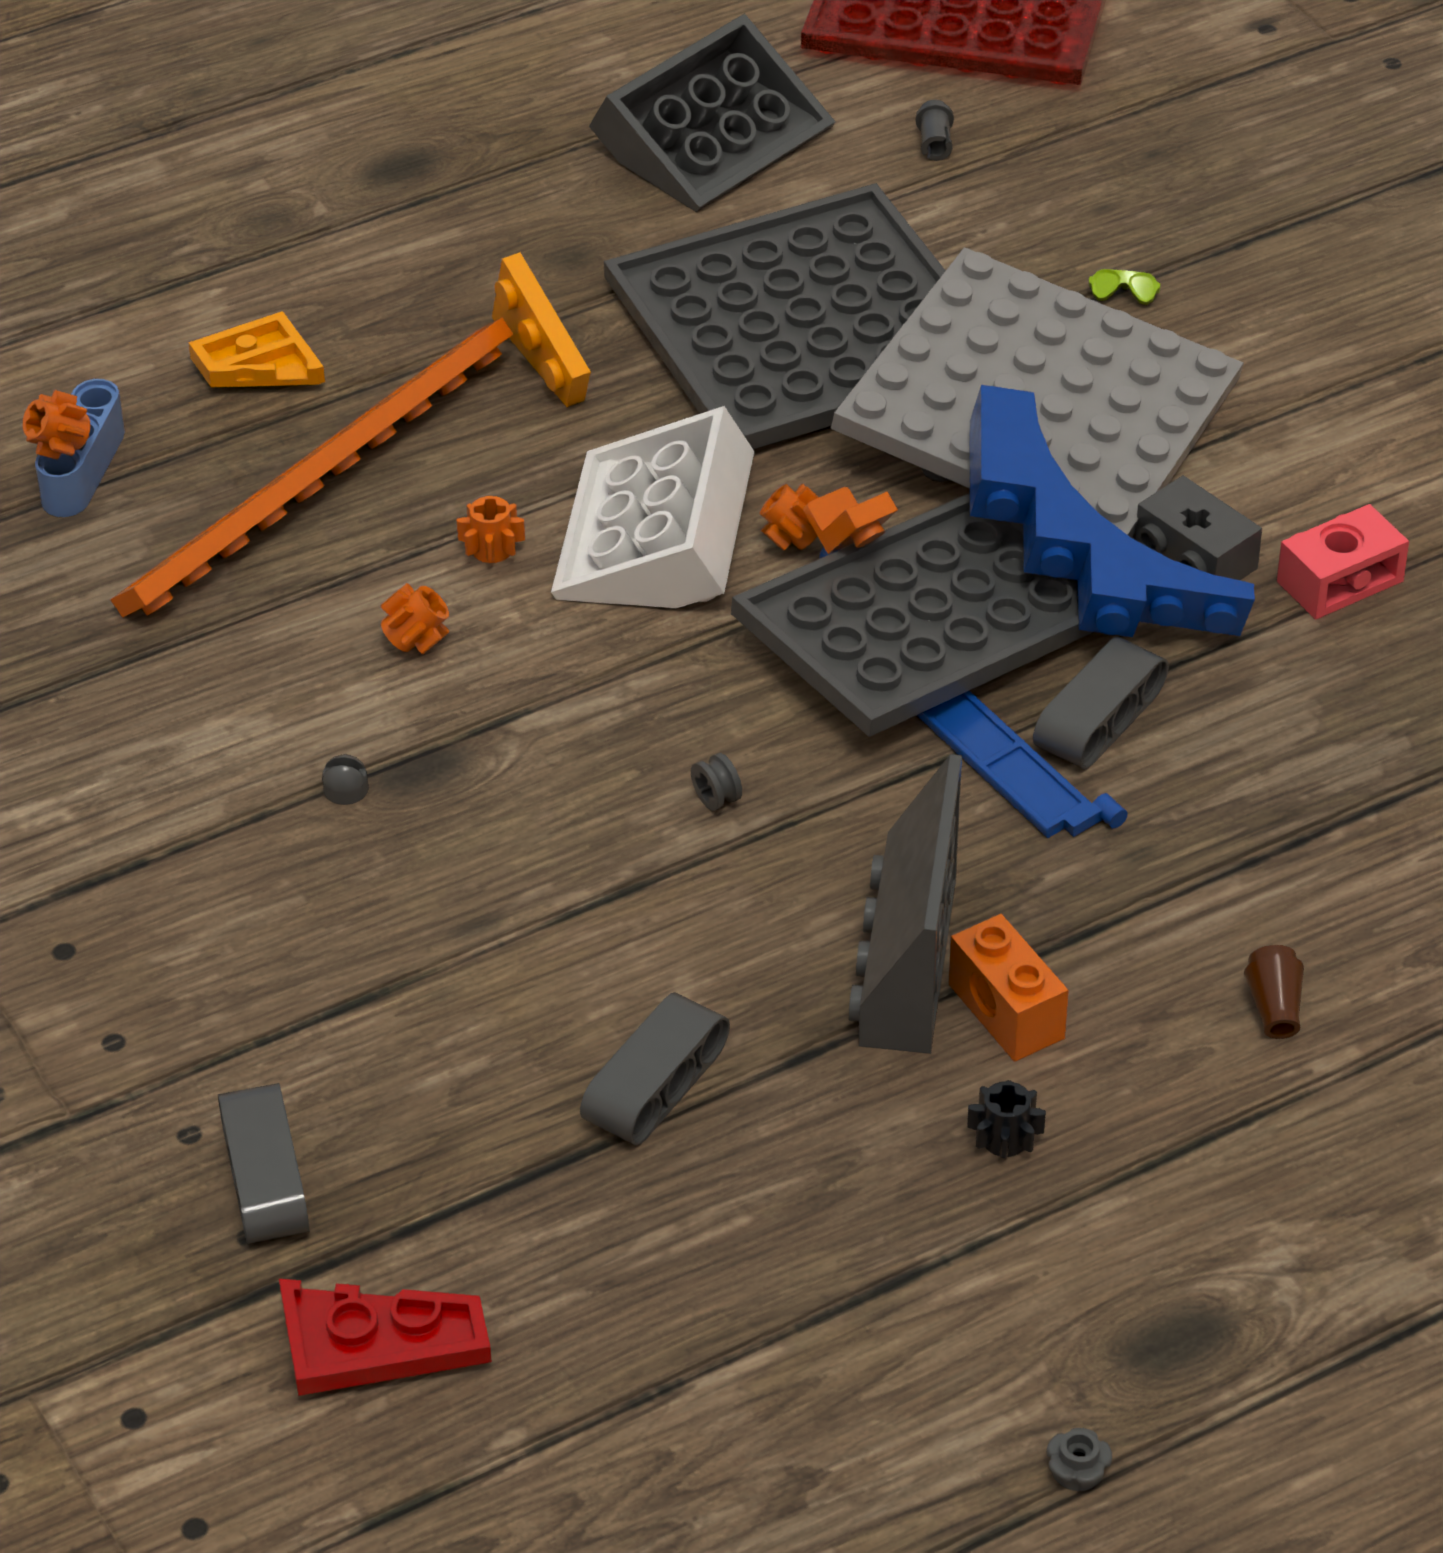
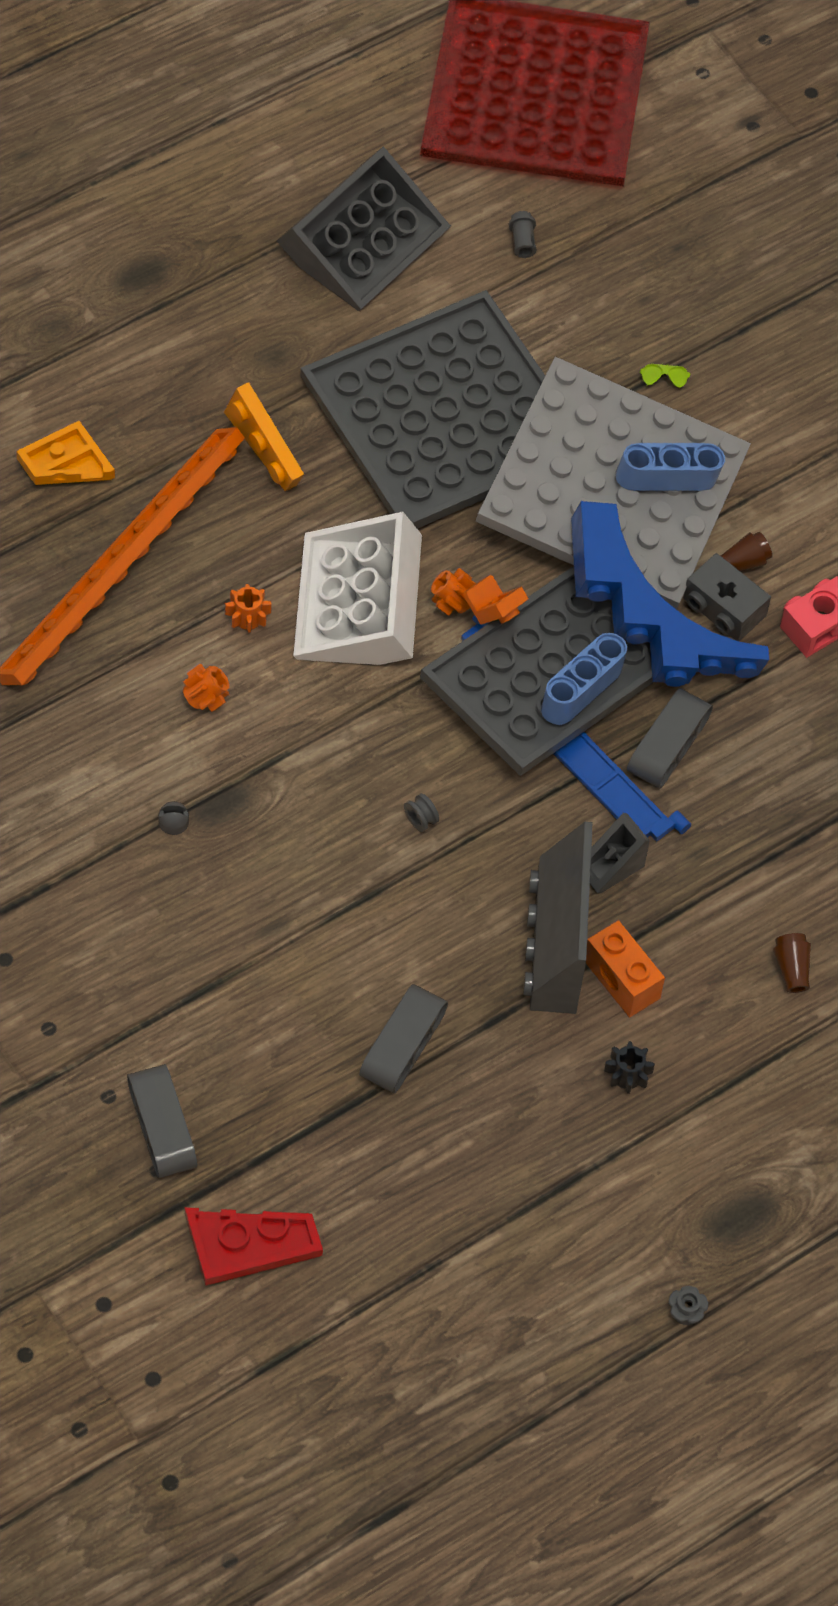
camera: 10 degrees left, 15 degrees up
none -> medium blue beam [541,633,627,725]
none -> dark grey slope [590,813,650,893]
none -> medium blue beam [615,443,725,491]
none -> reddish brown cone [720,532,773,572]

